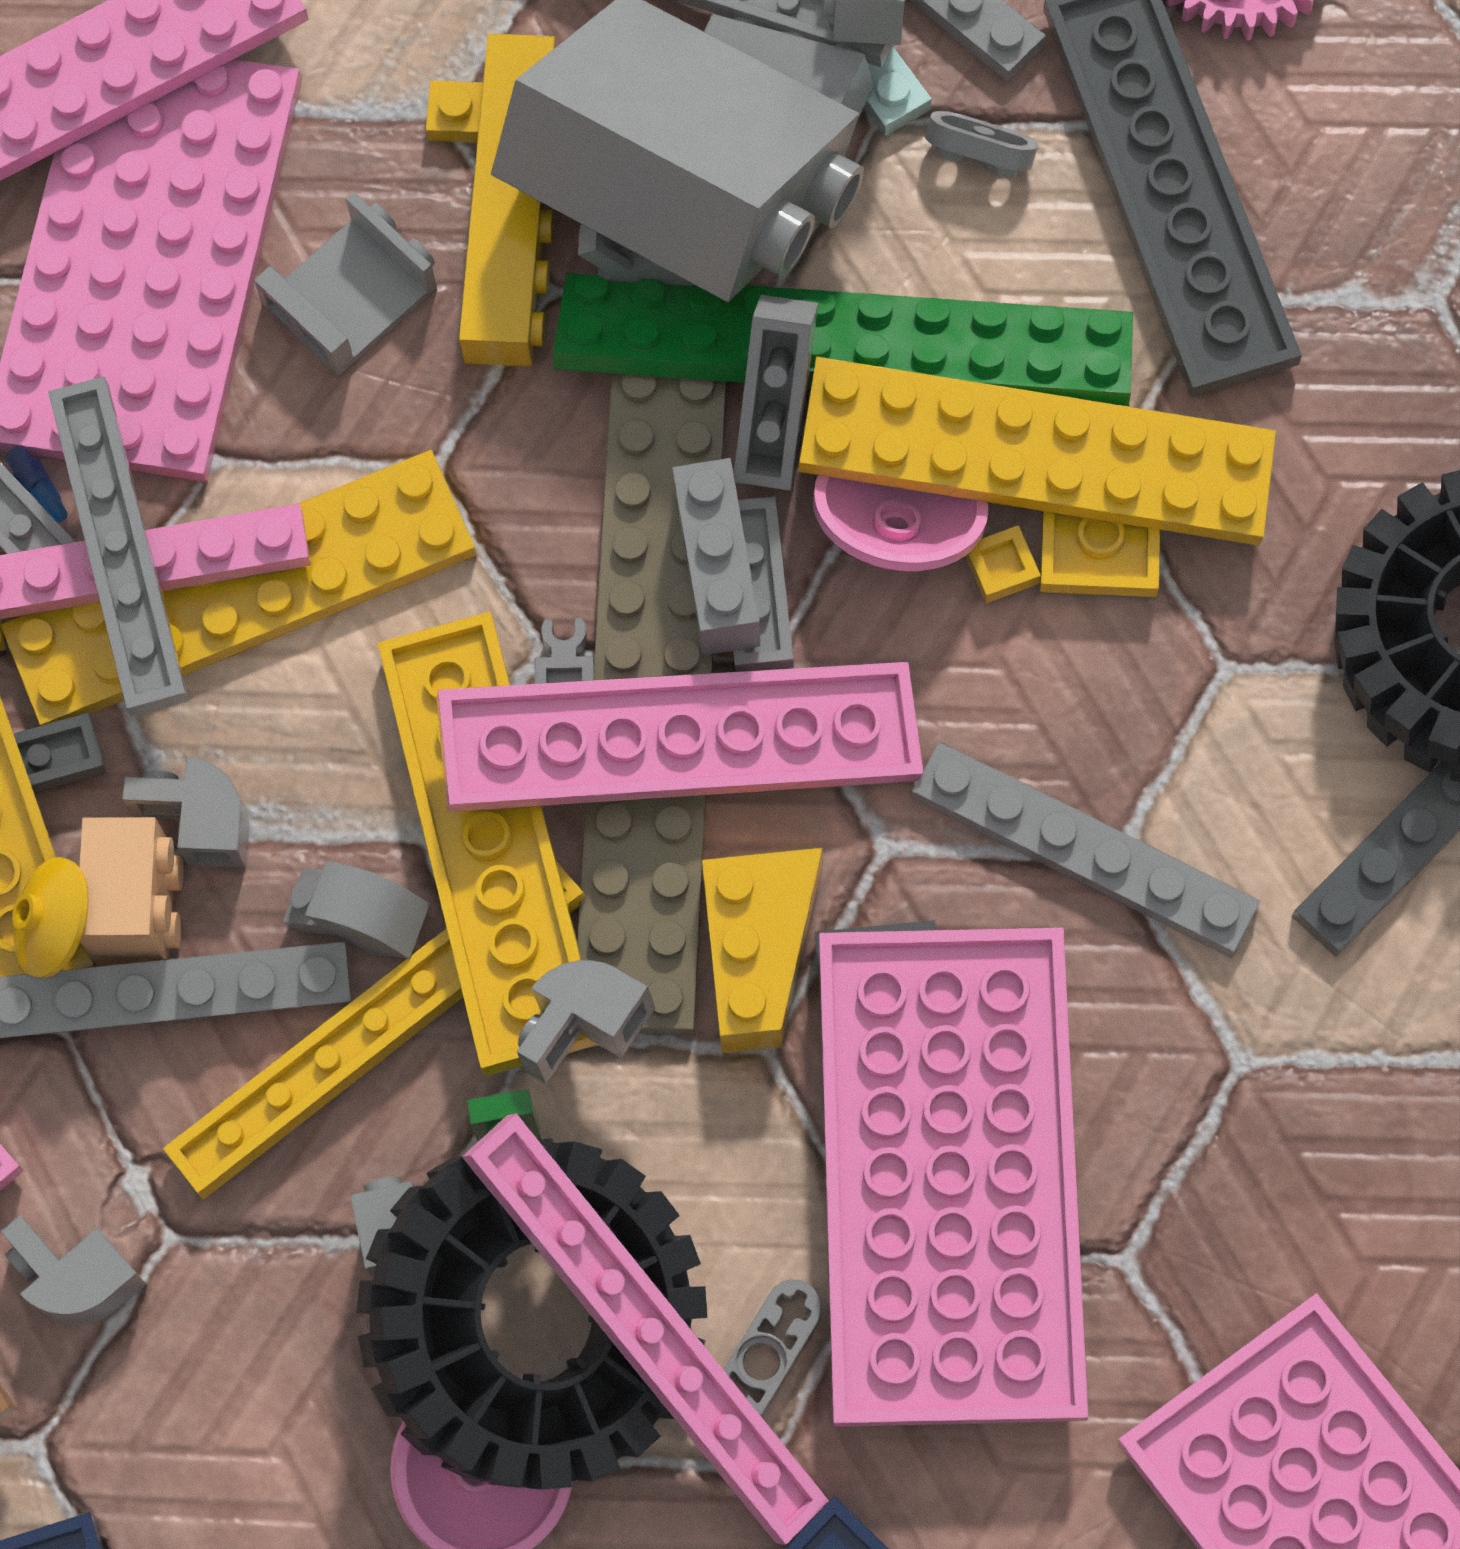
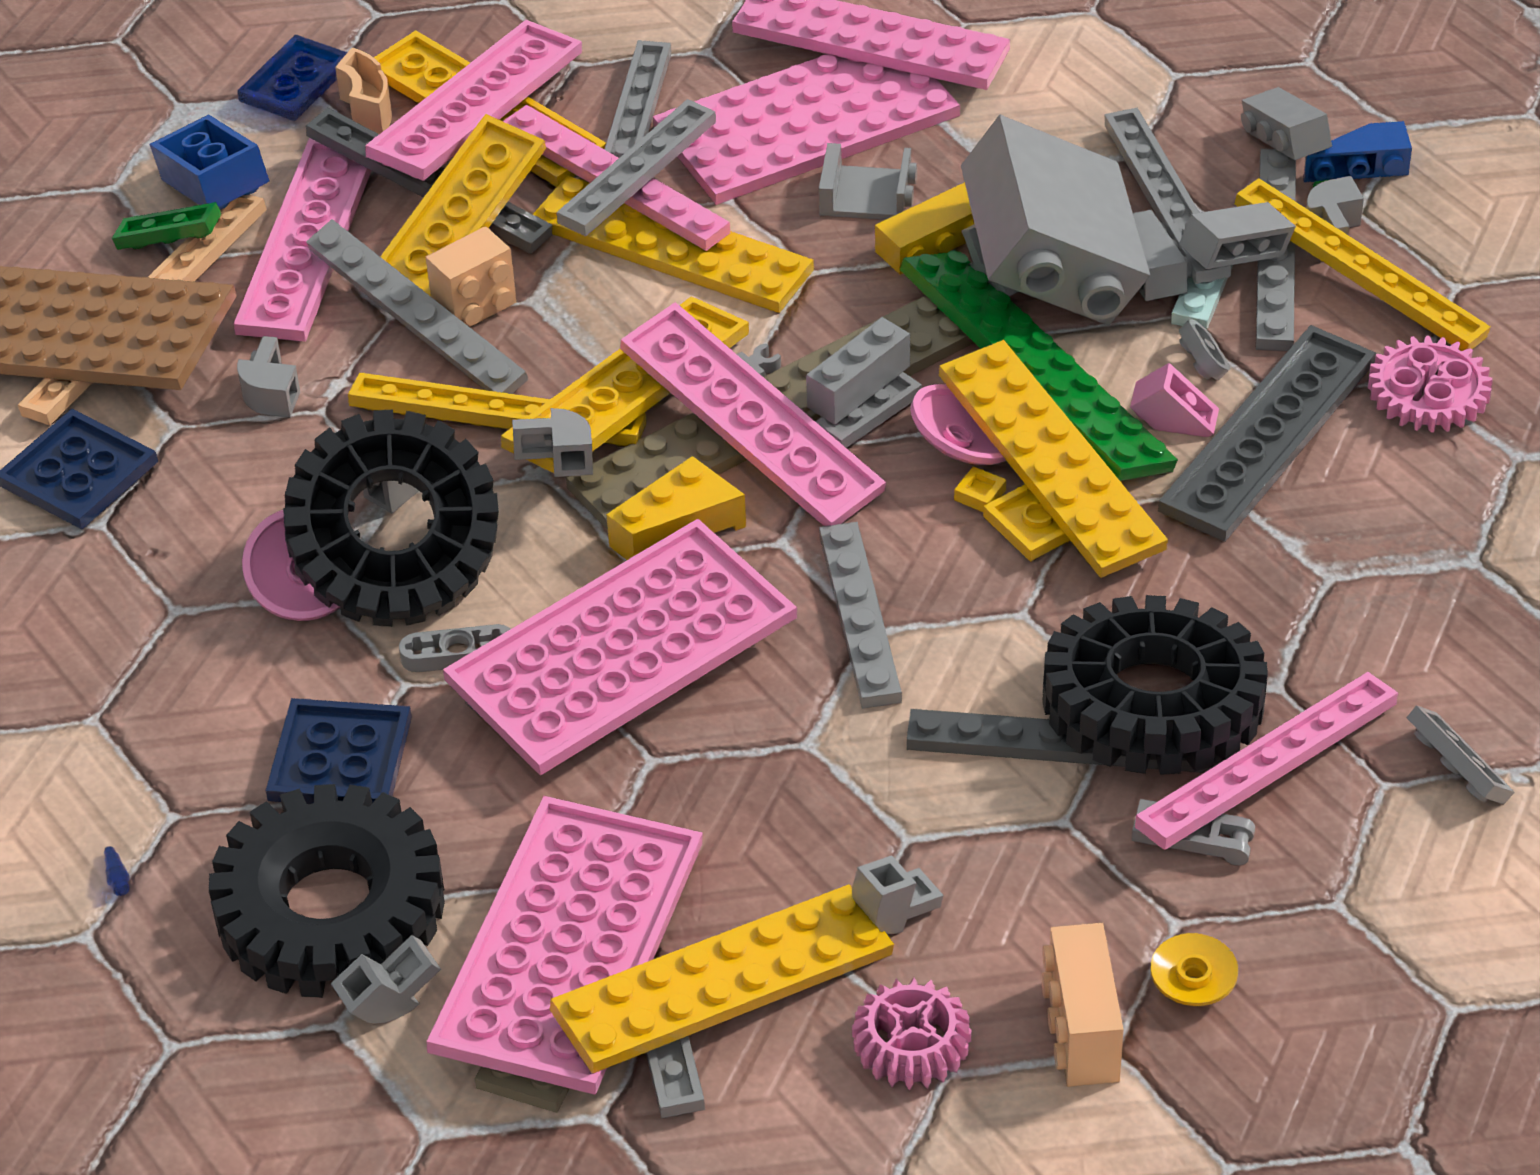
camera: 50 degrees right, 25 degrees down
yellow dish [12,857,88,978] -> none
light grey brick [123,757,249,868] -> none
light grey brick [282,861,430,959] -> none
bright pink plate [462,1113,829,1545] -> none
green plate [467,1089,541,1141] -> none
light grey brick [734,295,818,491] -> none
none -> bright pink slope [1130,363,1219,437]

